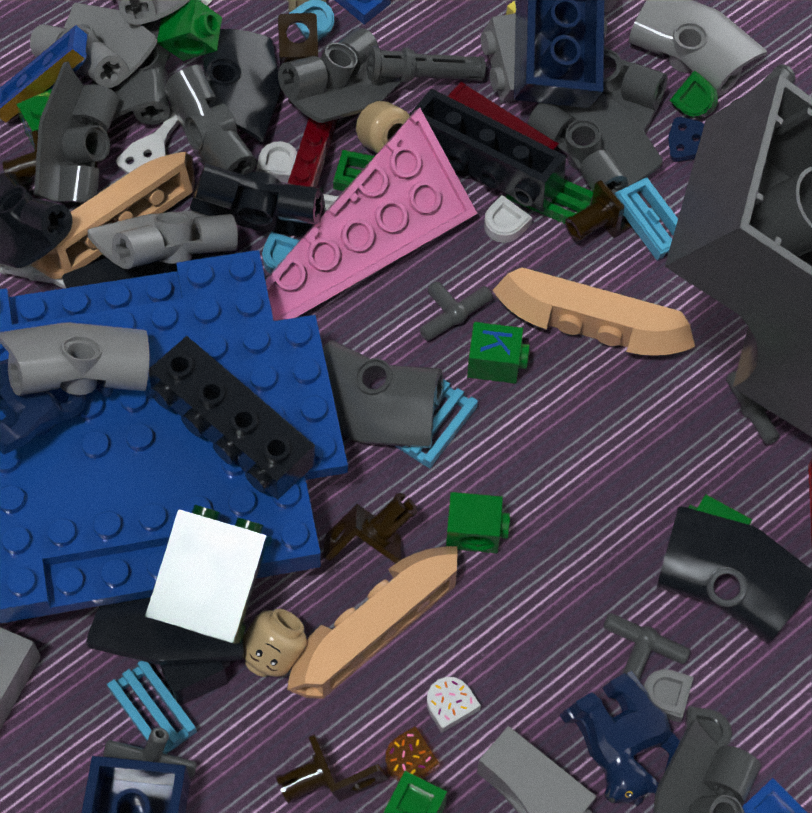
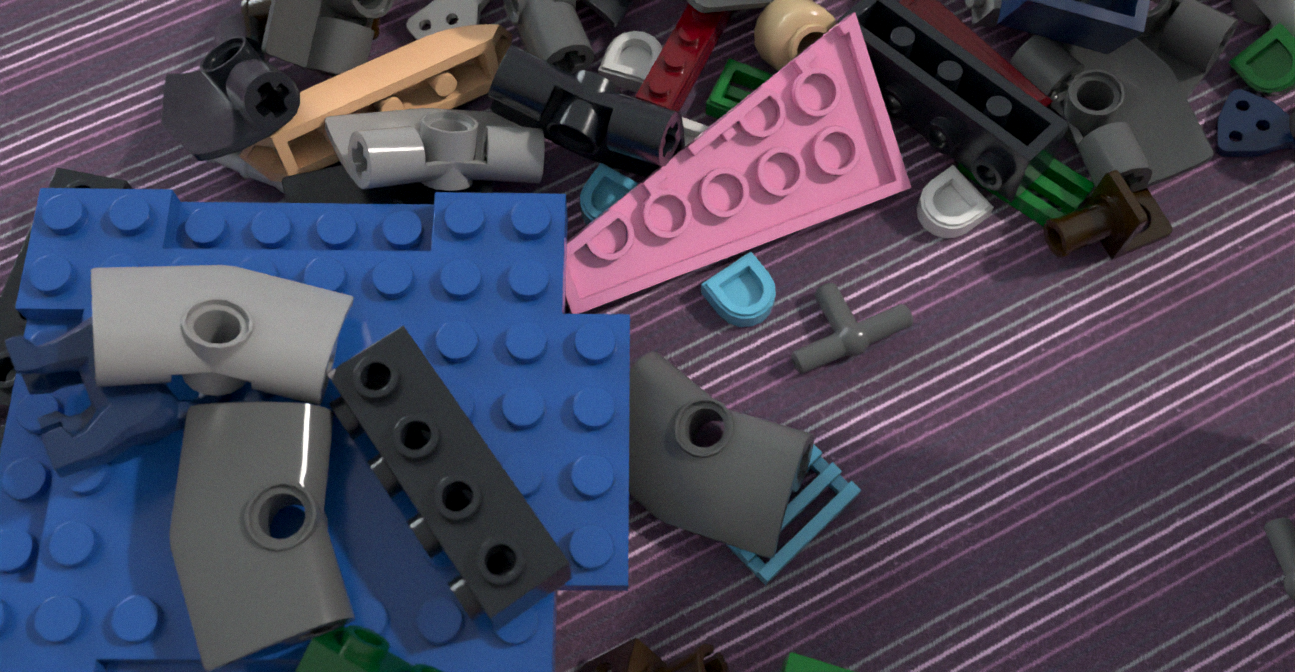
camera: 15 degrees right, 5 degrees up
green brick [467,322,530,384] -> none
light nougat brick [493,267,695,356] -> none
medium azure tile [615,177,678,261] -> none
none -> dark grey panel [170,402,355,672]
none -> medium azure tile [701,251,776,327]

